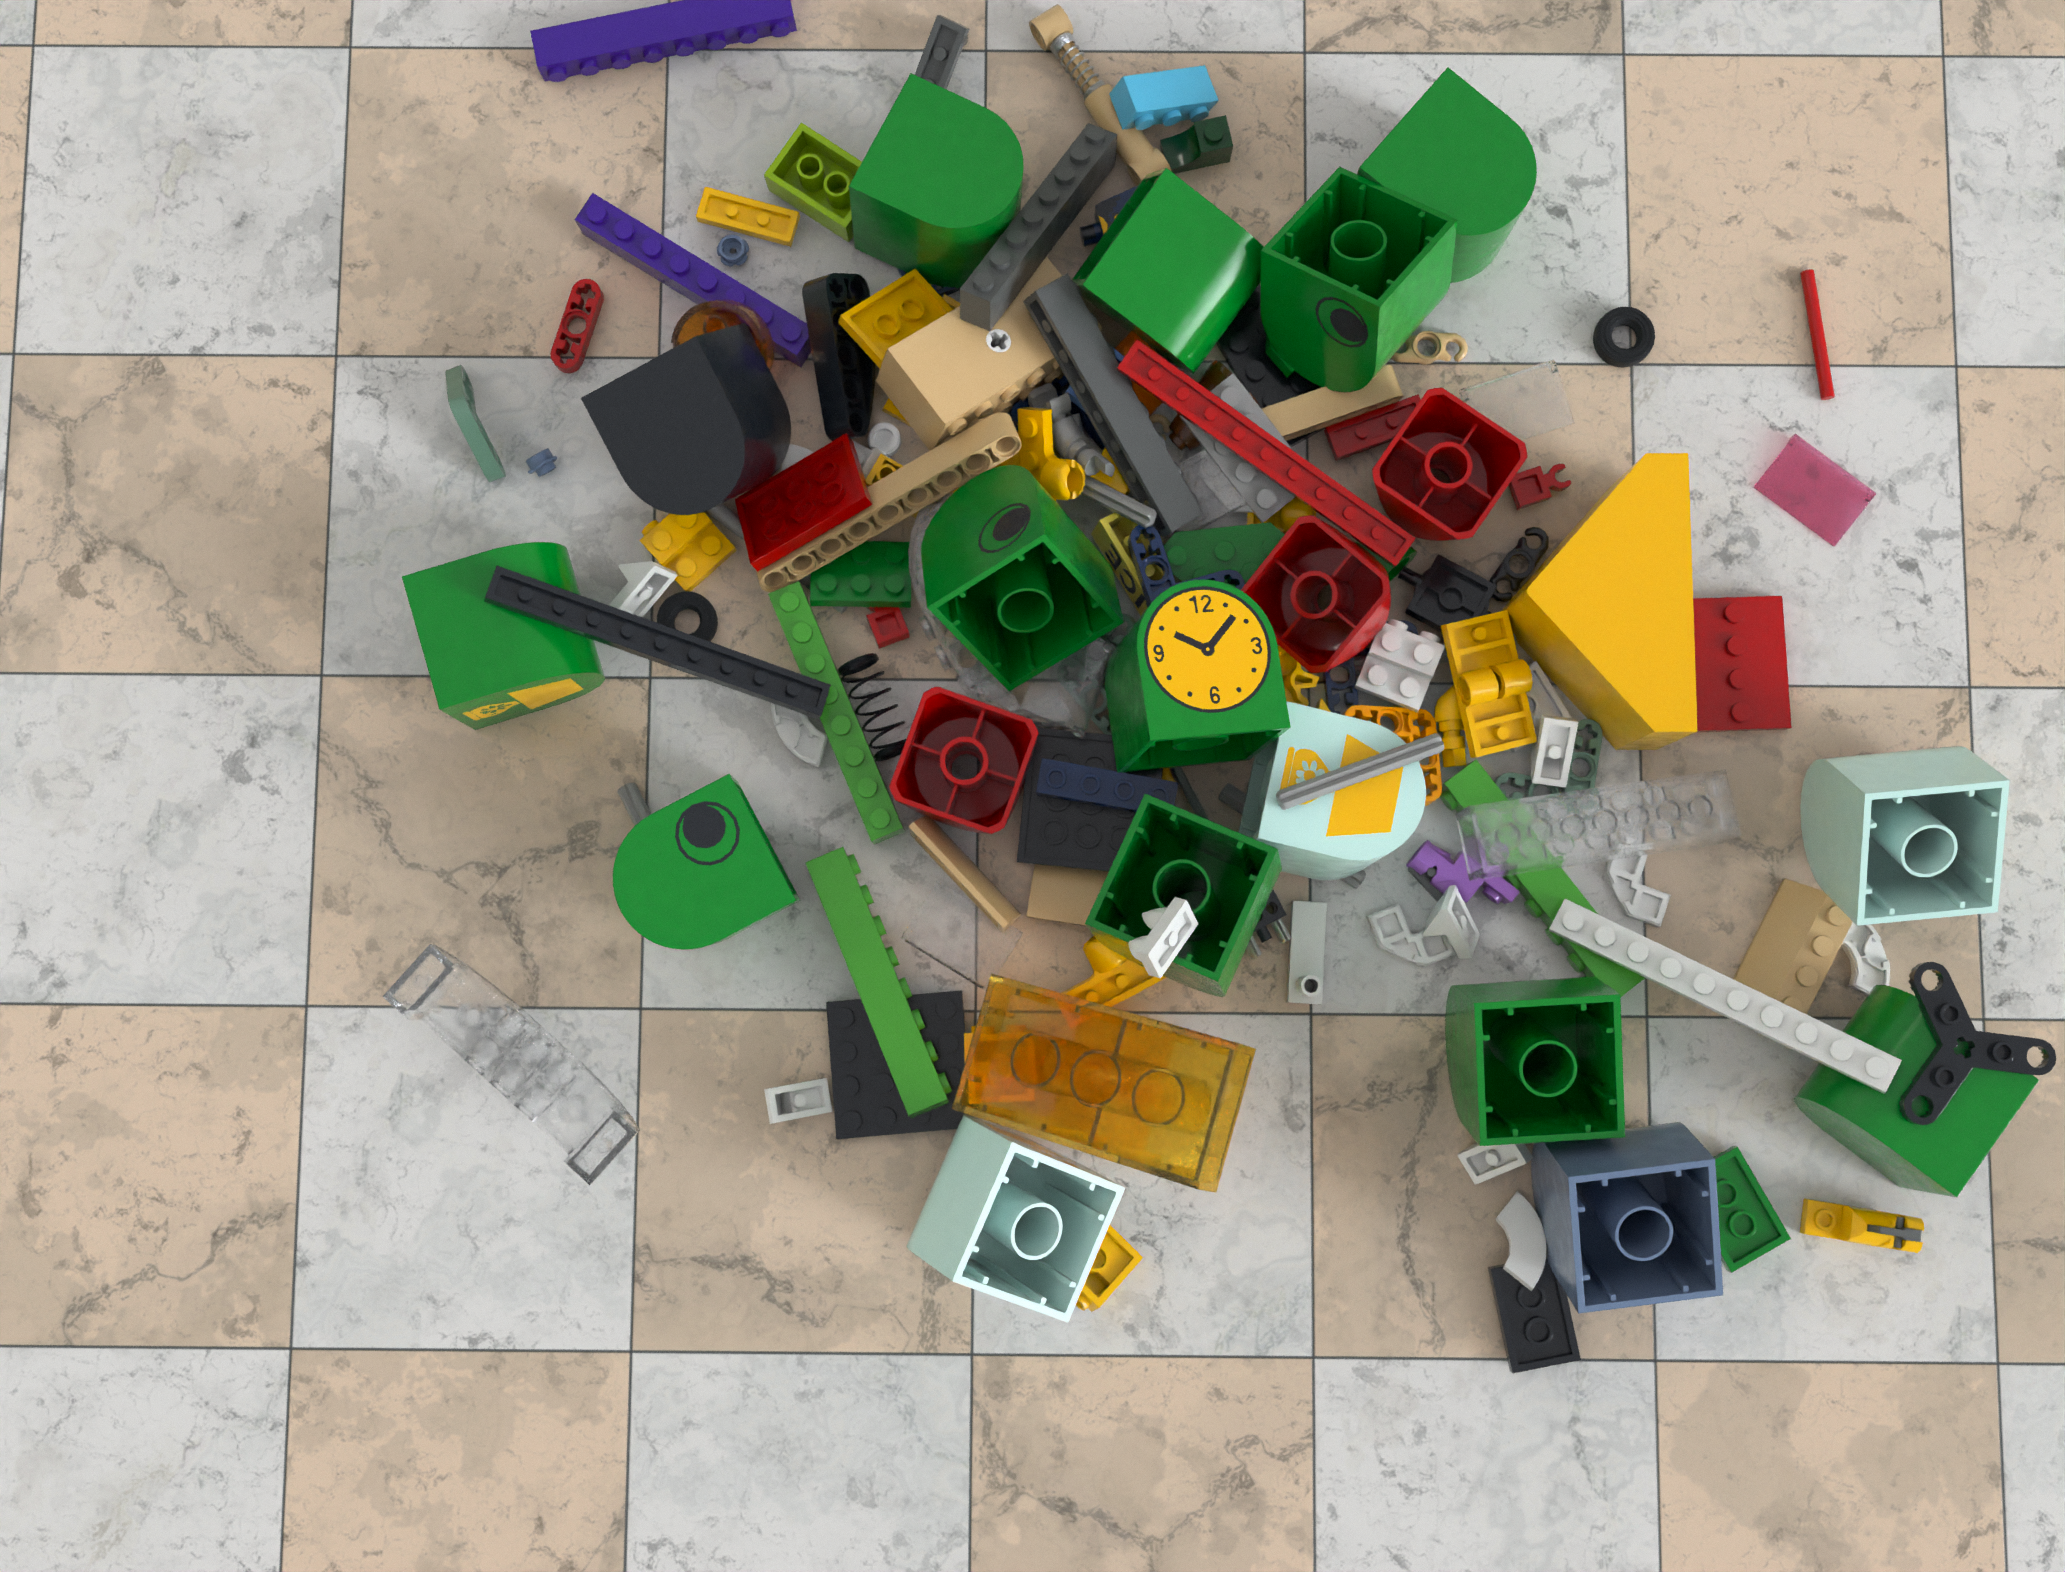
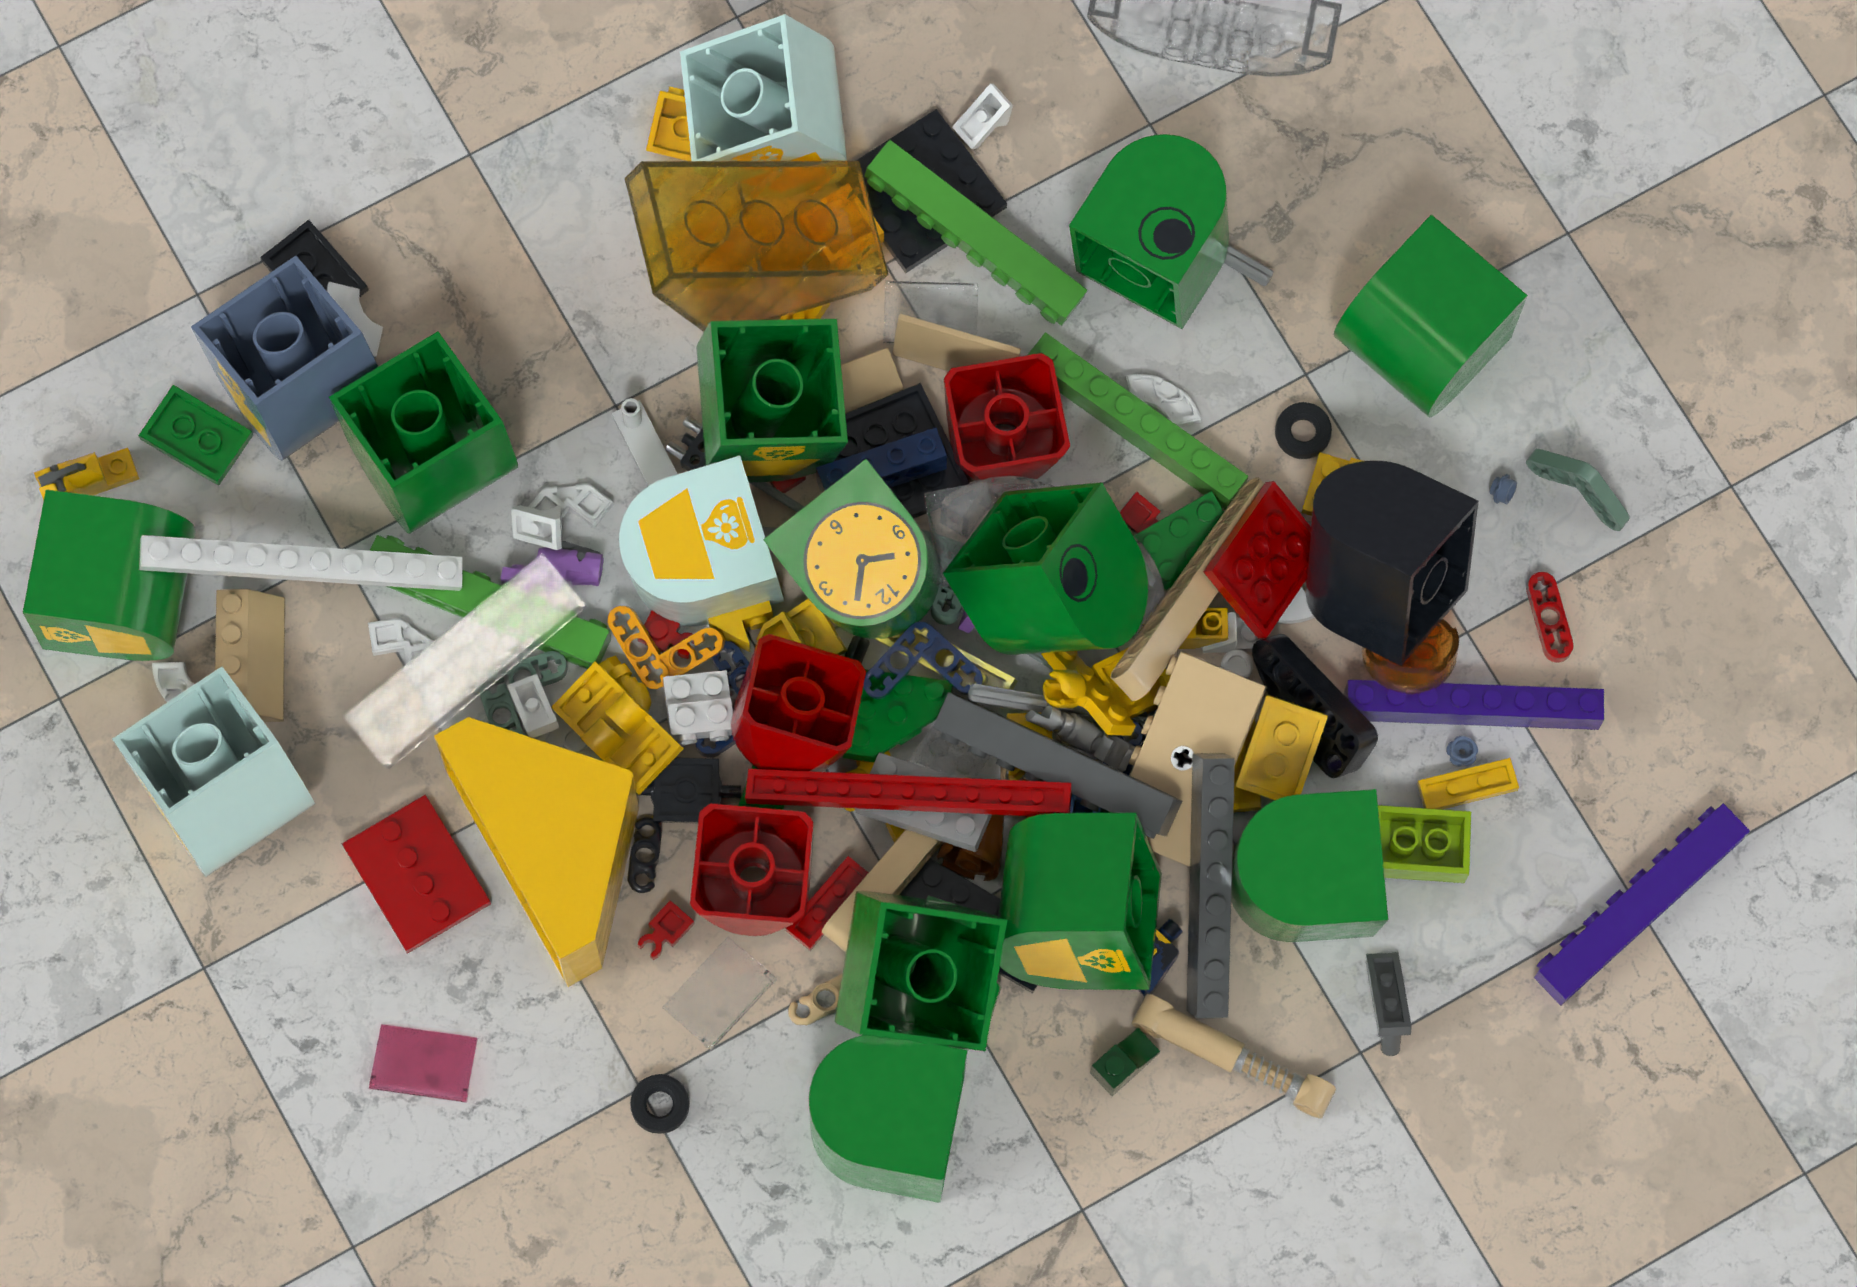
camera: 145 degrees right, 10 degrees down
black plate [484,566,831,719] -> none
white slope [609,561,678,617] -> none
black piece [838,653,906,762] -> none
medium azure brick [1109,65,1219,130] -> none
white tile [1128,897,1198,979] -> none
light grey axle [1276,733,1444,810] -> none
red bar [1800,269,1835,400] -> none
black piece [1899,962,2056,1125] -> none

